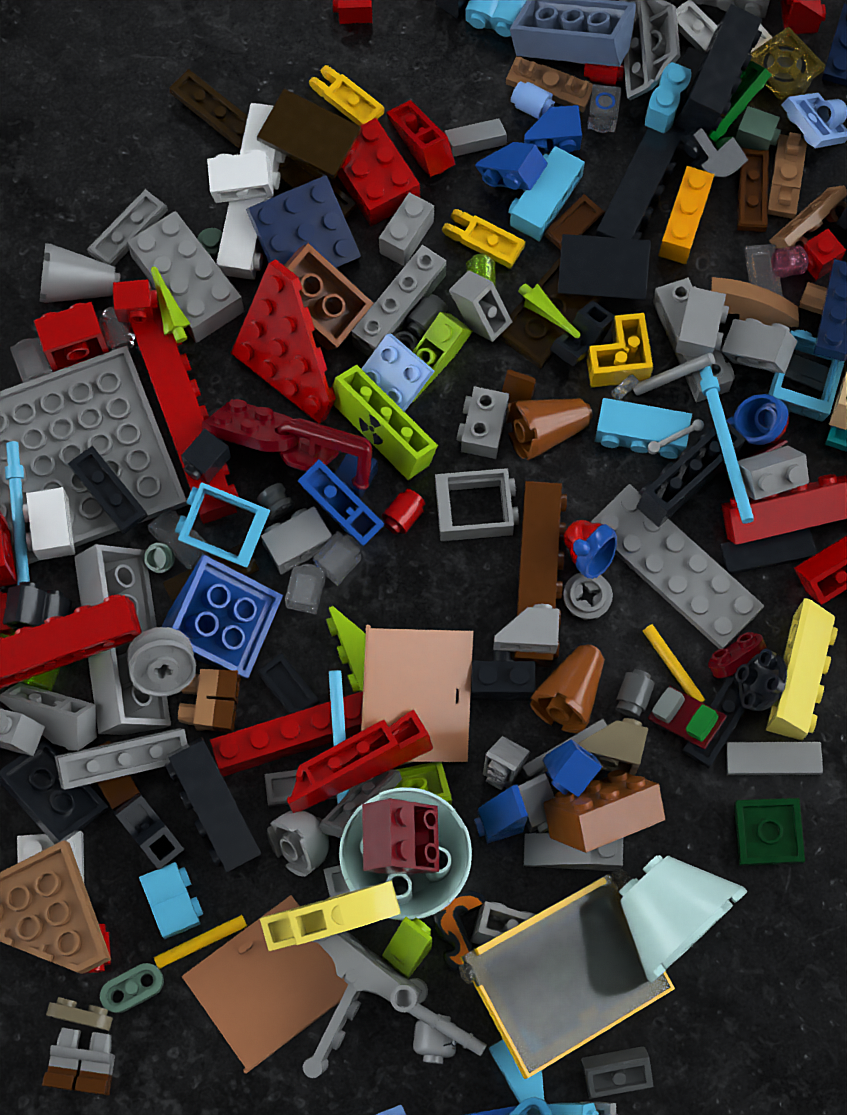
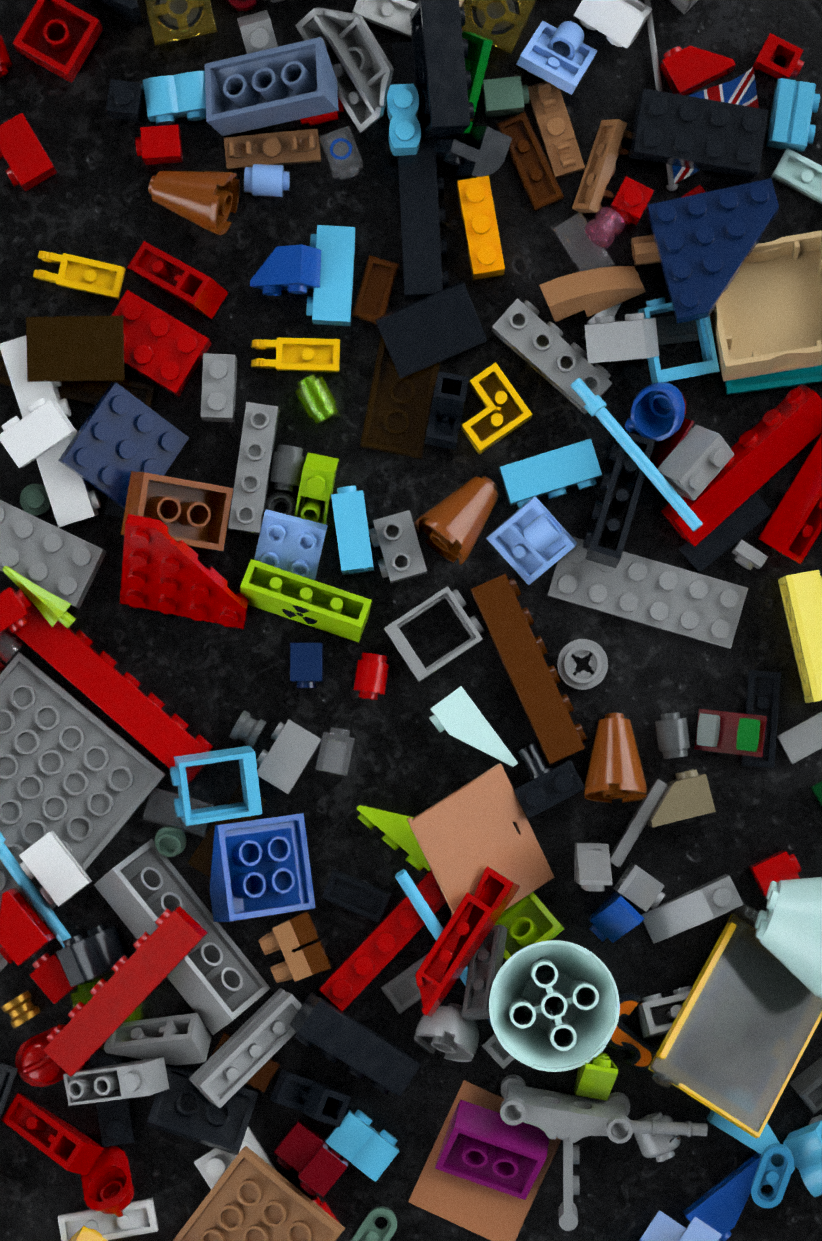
camera: 30 degrees left, 15 degrees up
black plate [68,446,148,535] -> none
light grey wheel [127,627,196,696] -> none
yellow bar [153,915,247,969] -> none
black brick [181,429,231,484] -> none
dark red plate [202,399,372,490] -> none
light yellow slope [260,880,401,951] -> none
clear brick [285,564,325,615] -> none
blue slope [298,459,385,546] -> none
dark red slope [362,798,439,874] -> none
light grey slope [444,118,507,157] -> none
light grey brick [449,271,512,342] -> none
light grey slope [493,604,559,654] -> none
reddish brown slope [502,370,536,403] -> none
lime piece [518,283,580,338] -> none
blue slope [524,105,582,154] -> none
blue slope [542,739,602,797] -> none
dark orange brick [543,770,665,853] -> none
blue piece [564,520,617,579] -> none
clear tile [611,374,640,401] -> none
light grey bar [633,352,715,395] -> none
yellow bar [643,624,706,703] -> none
light grey hinge [647,419,704,454] -> none
light grey brick [675,287,729,357] -> none
dark red plate [708,632,767,678] -> none
black dish [735,649,787,711] -> none
none -> red brick [135,124,183,165]
none -> dark orange cone [148,171,240,235]
none -> dark red brick [274,1118,349,1197]
none -> medium azure window [331,486,374,575]
none -> light aqua slope [429,686,518,767]
none -> magenta slope [435,1099,550,1200]
none -> light blue plate [486,496,577,585]
none -> light grey plate [732,539,768,570]
none -> red brick [749,850,802,897]

